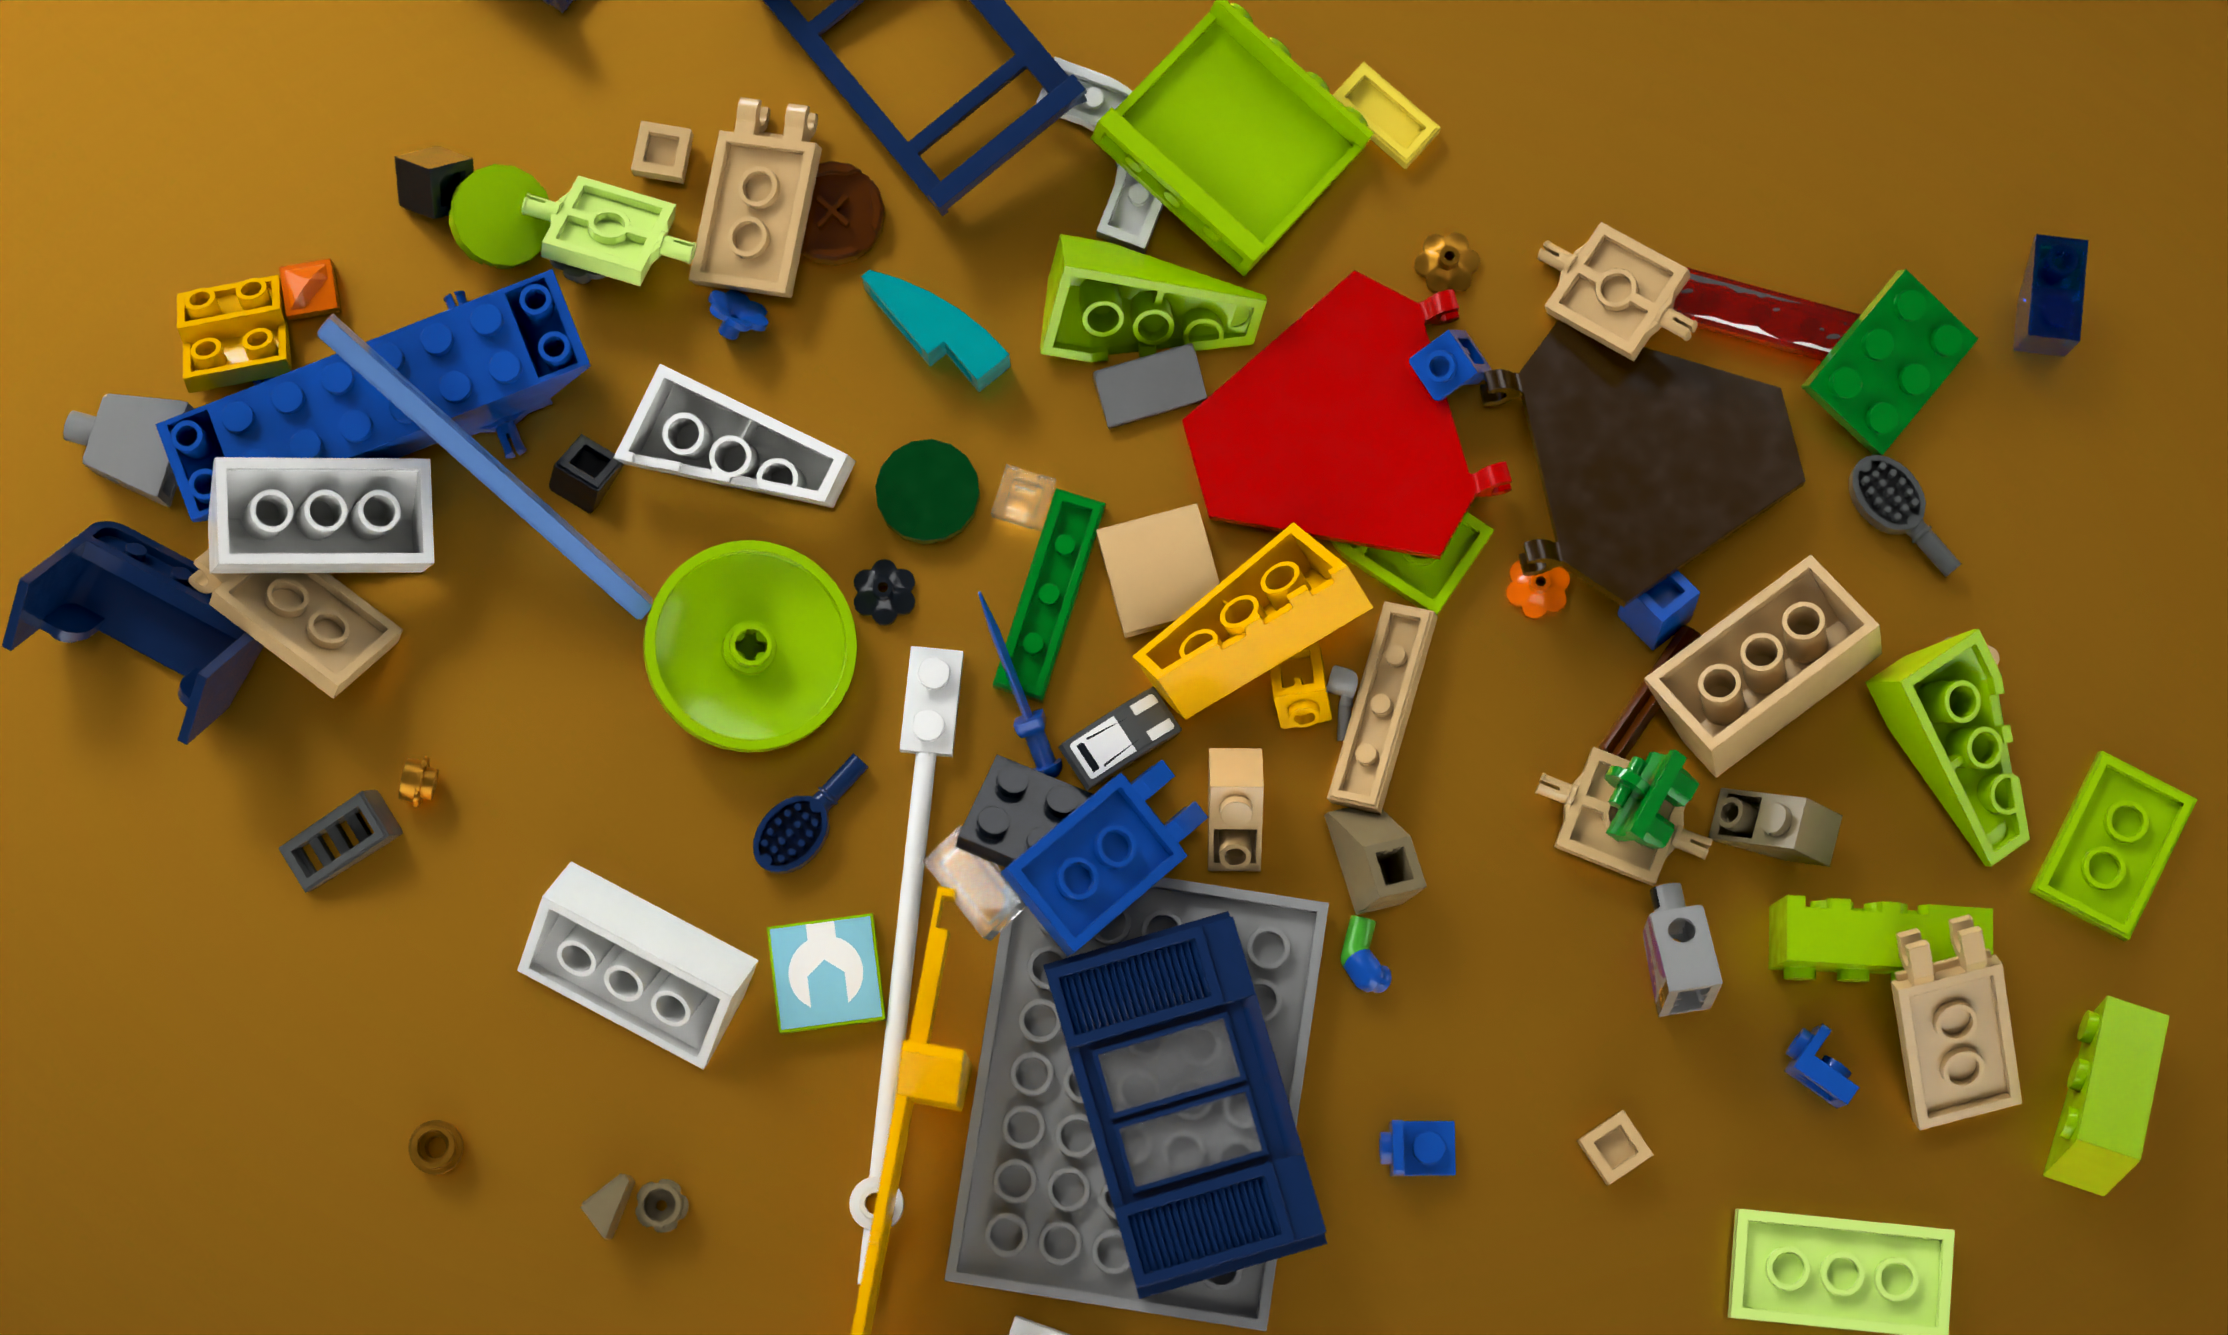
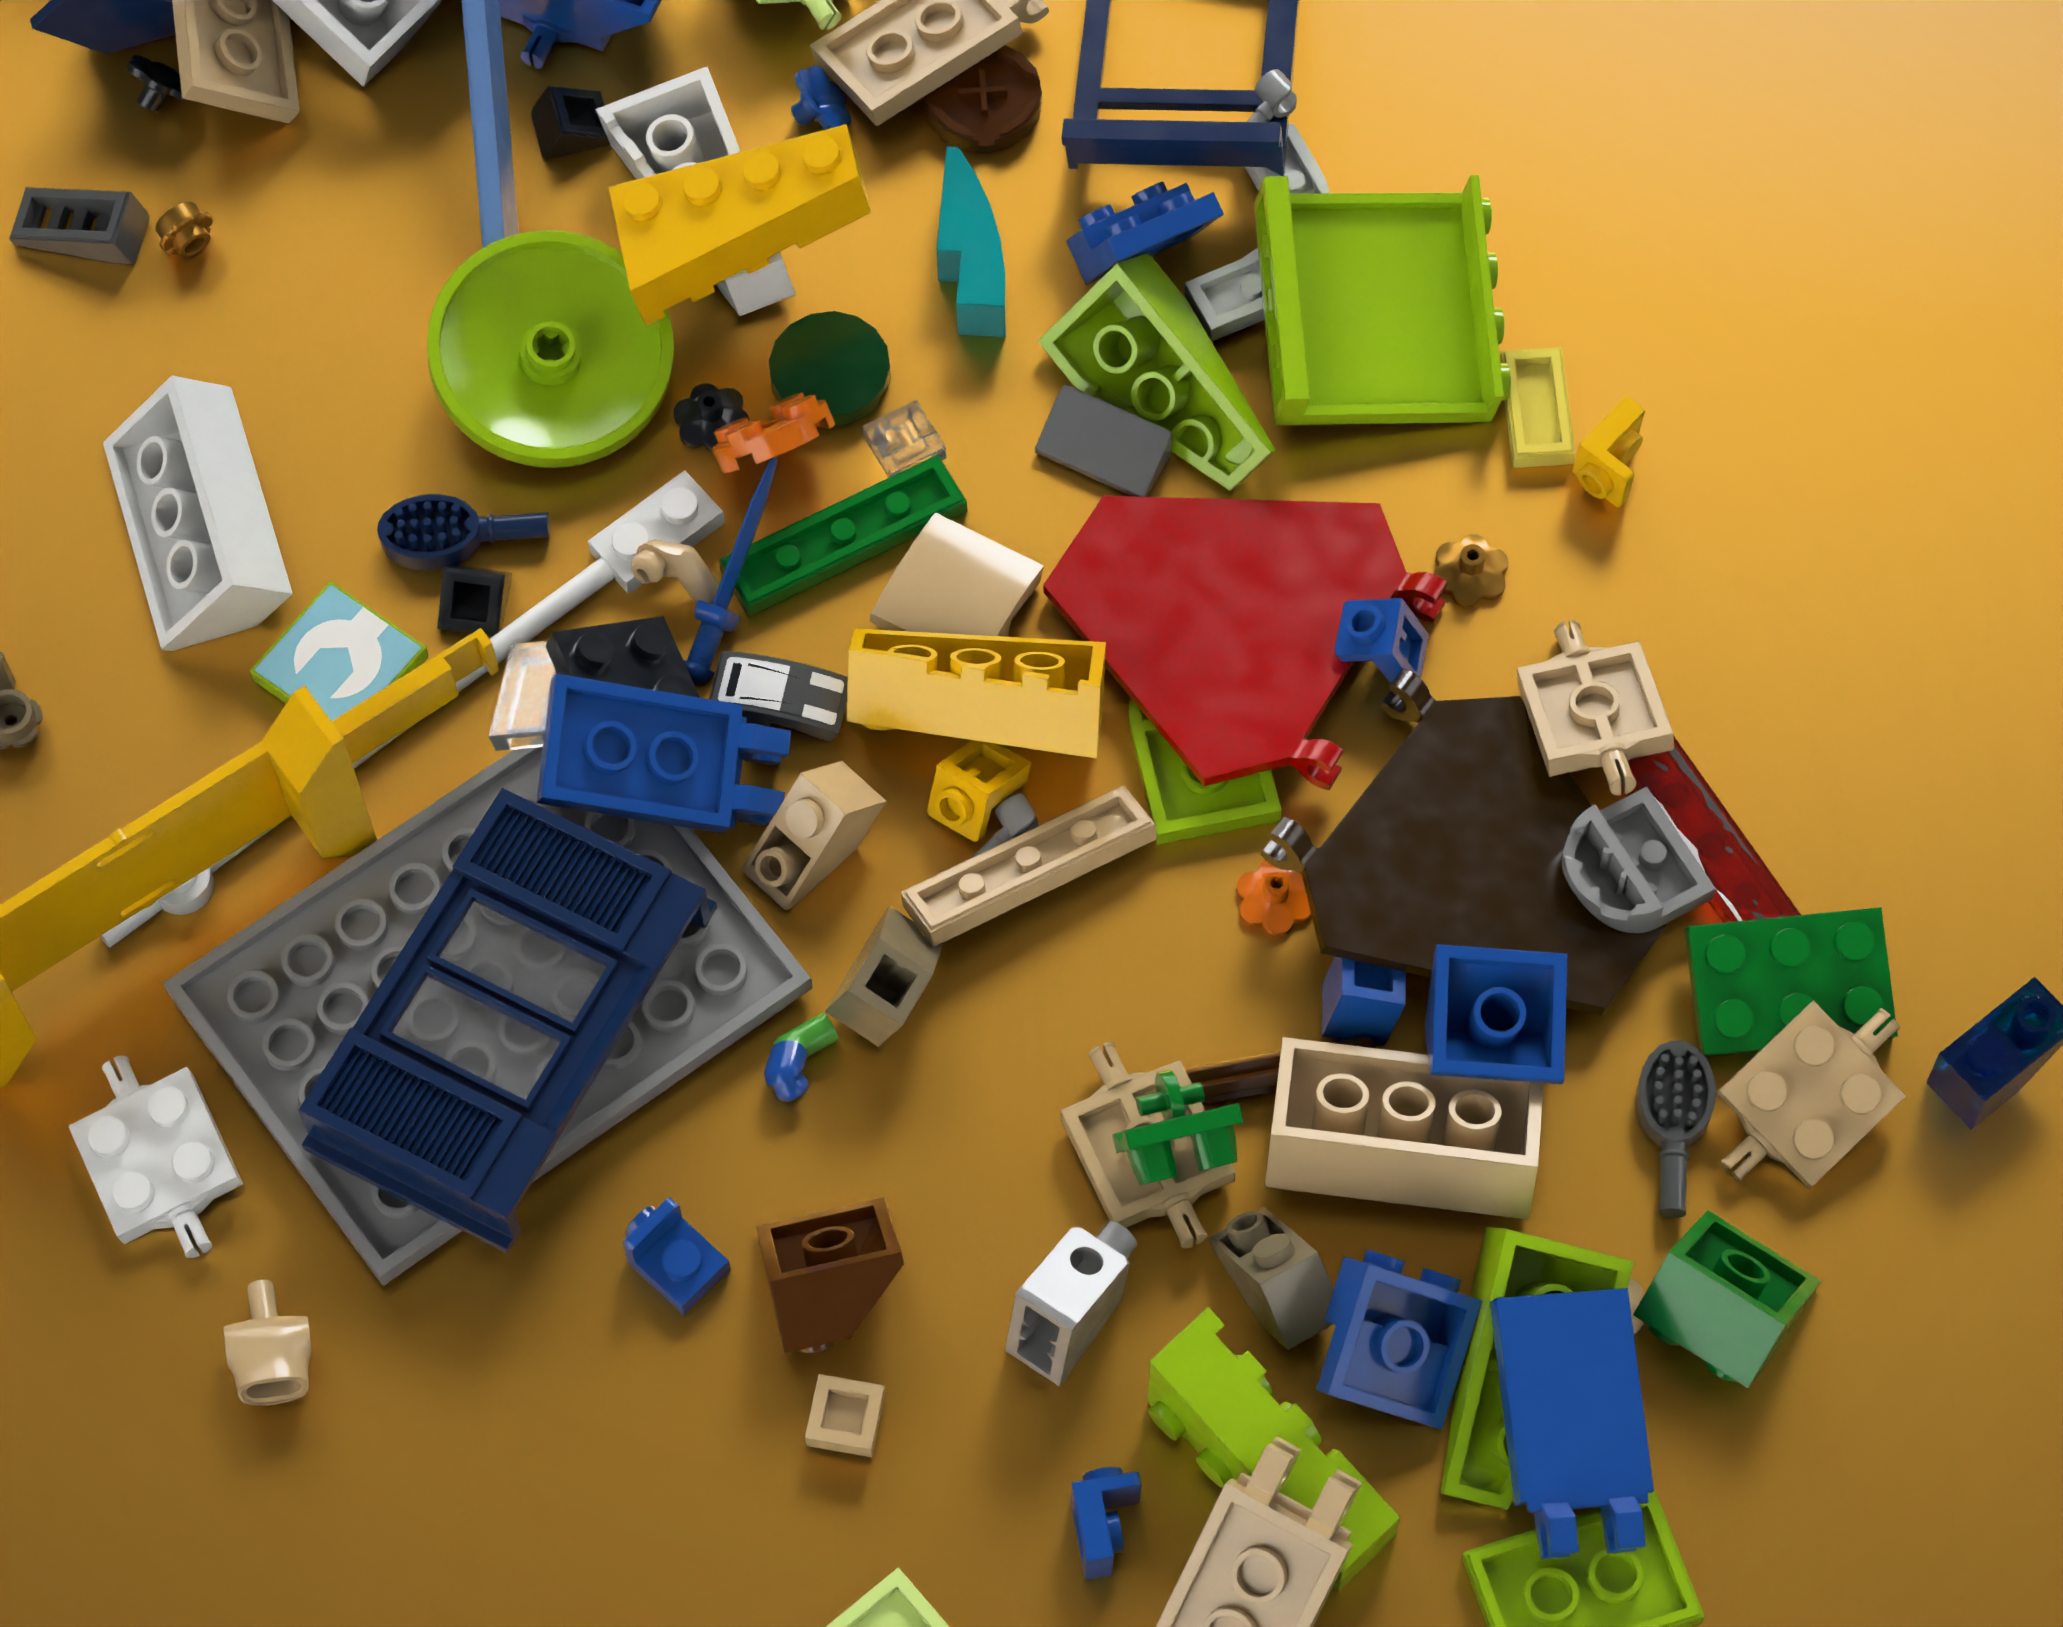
camera: 45 degrees right, 15 degrees down
none -> black plant [127,55,190,112]
none -> black slope [437,565,512,636]
none -> yellow wedge [608,124,871,326]
none -> tan arm [631,539,720,604]
none -> orange plate [712,392,835,473]
none -> reddish brown slope [756,1197,904,1353]
none -> blue plate [1066,181,1224,285]
none -> light grey hand [1247,69,1297,122]
none -> blue plate [1316,1249,1482,1430]
none -> blue slope [1424,944,1568,1084]
none -> blue tile [1490,1288,1654,1560]
none -> light grey slope [1562,786,1716,933]
none -> yellow bracket [1572,395,1645,507]
none -> green slope [1633,1210,1821,1388]
none -> tan plate [1716,1000,1906,1188]

